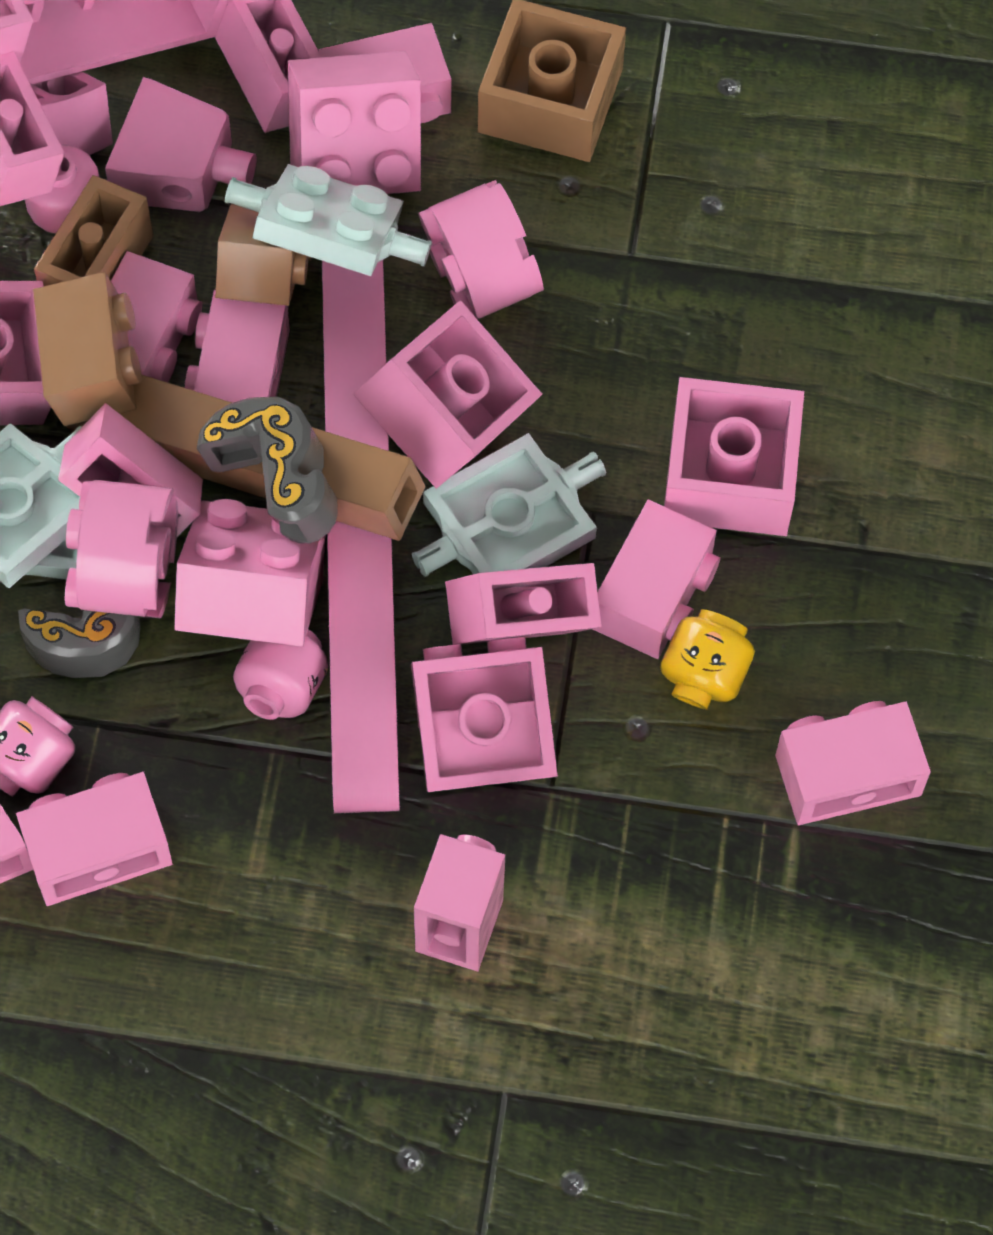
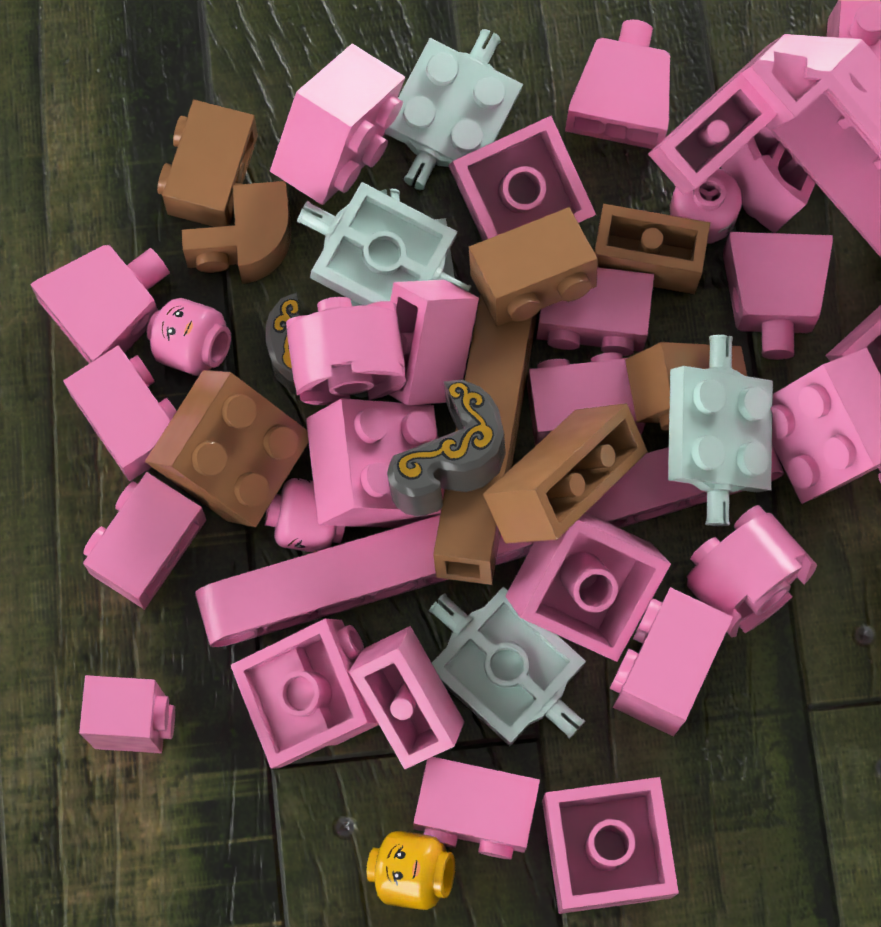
camera: 75 degrees right, 10 degrees up
none -> bright pink brick [83,472,206,610]
none -> medium nougat brick [145,370,309,528]
none -> medium nougat brick [483,403,648,543]
none -> bright pink brick [610,587,733,737]

